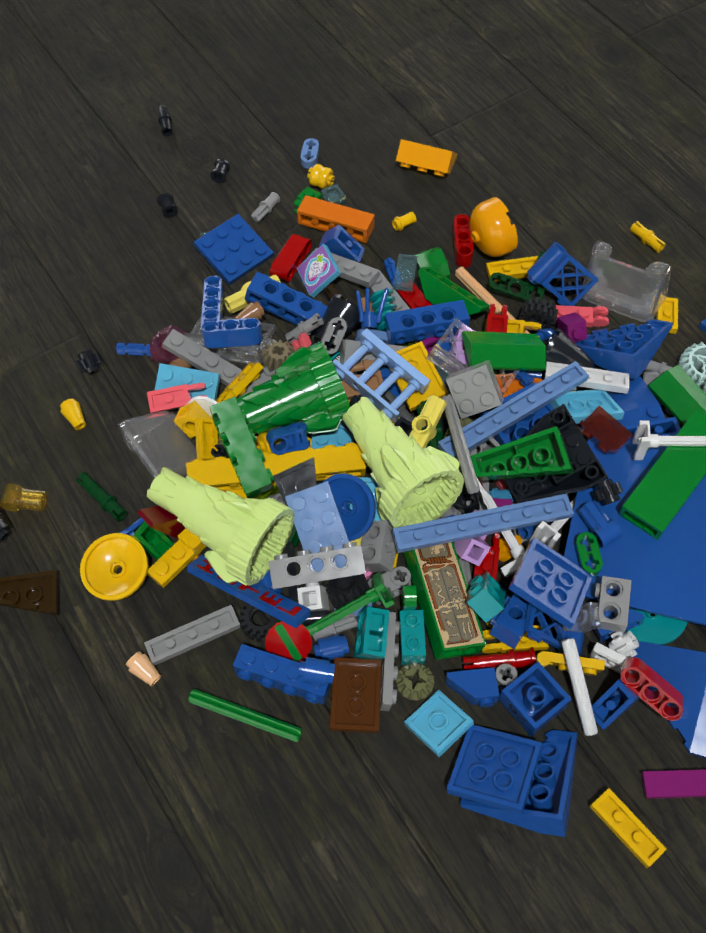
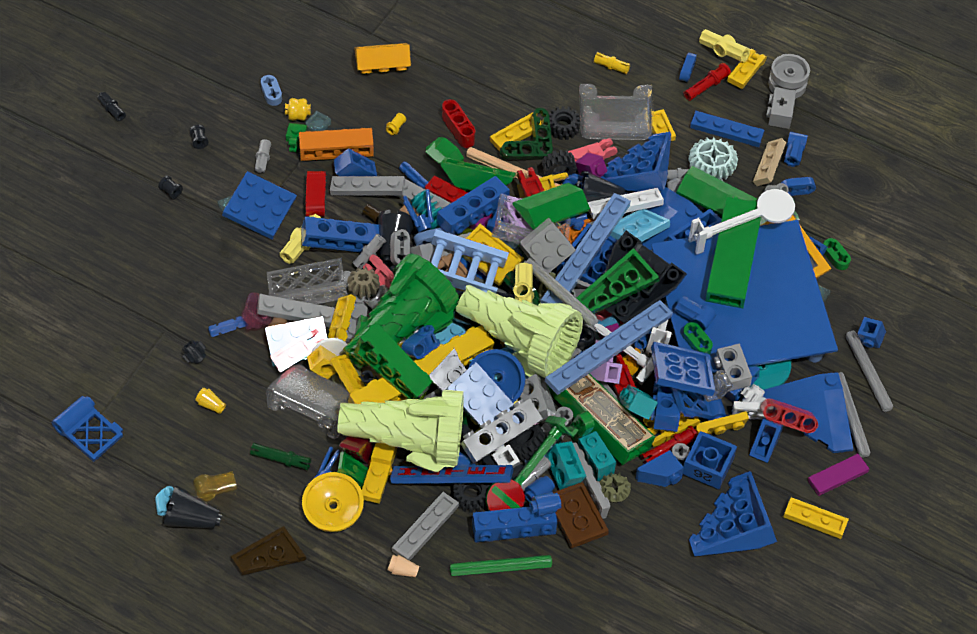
camera: 30 degrees left, 5 degrees down
blue beam [201,276,262,348] -> none
medium nougat cone [234,301,265,320] -> none
tile [296,244,341,298] -> none
clear light blue plate [393,254,418,292] -> none
medium azure tile [404,690,474,757] -> none
blue plate [447,725,542,815] -> none
light orange cylinder [469,197,518,257] -> none
blue piece [527,242,599,306] -> none
white axle [561,638,598,736] -> none
clear red bracket [579,406,633,454] -> none
black gear [592,478,623,506] -> none

